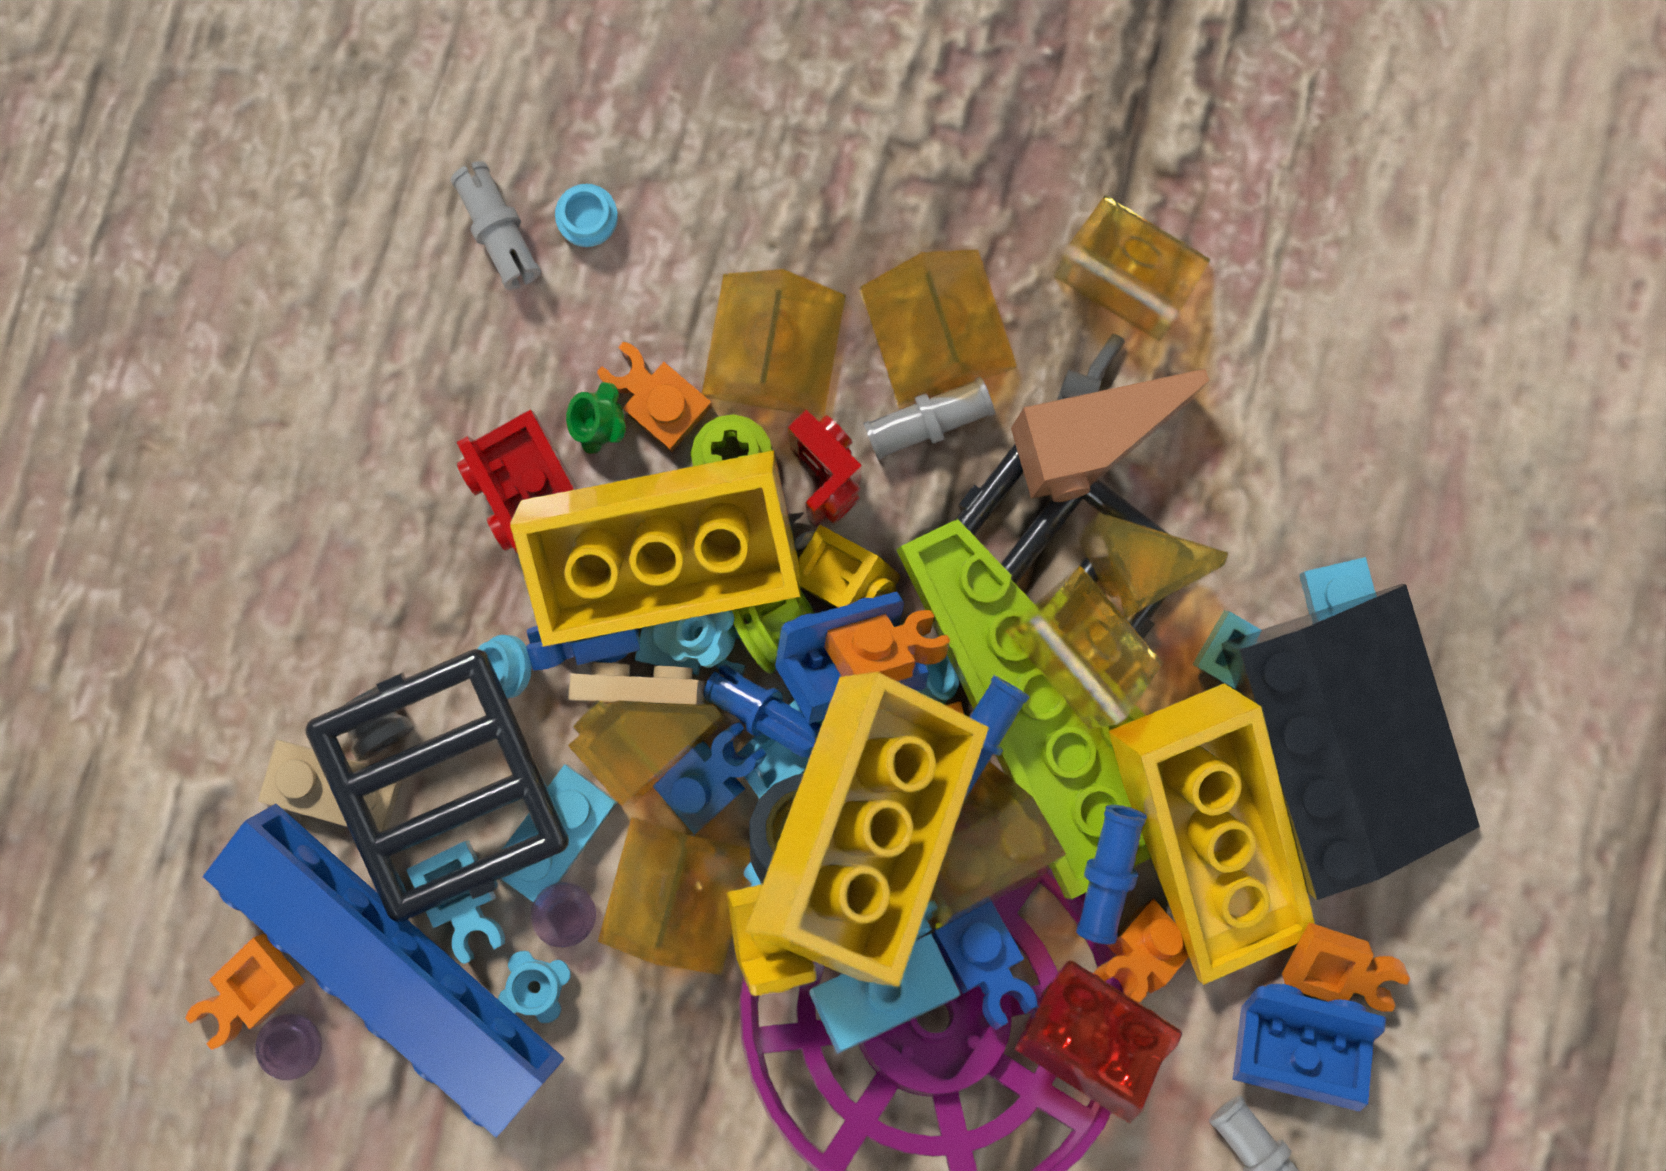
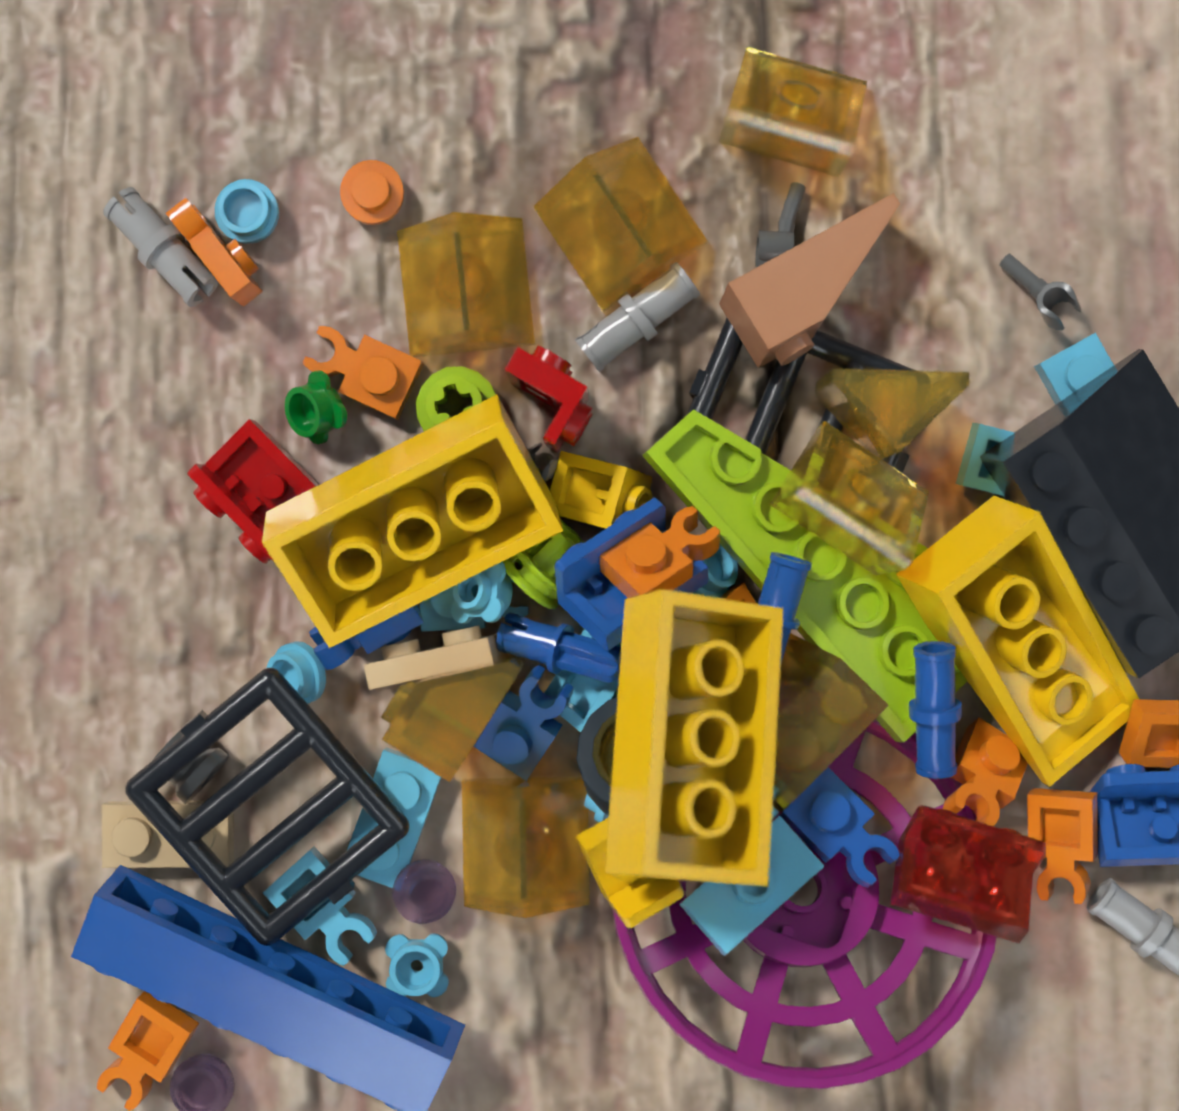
camera: 15 degrees left, 5 degrees up
none -> orange plate [166,197,263,307]
none -> orange plate [340,160,404,225]
none -> dark grey hand [999,253,1081,330]
none -> orange plate [1027,788,1098,904]

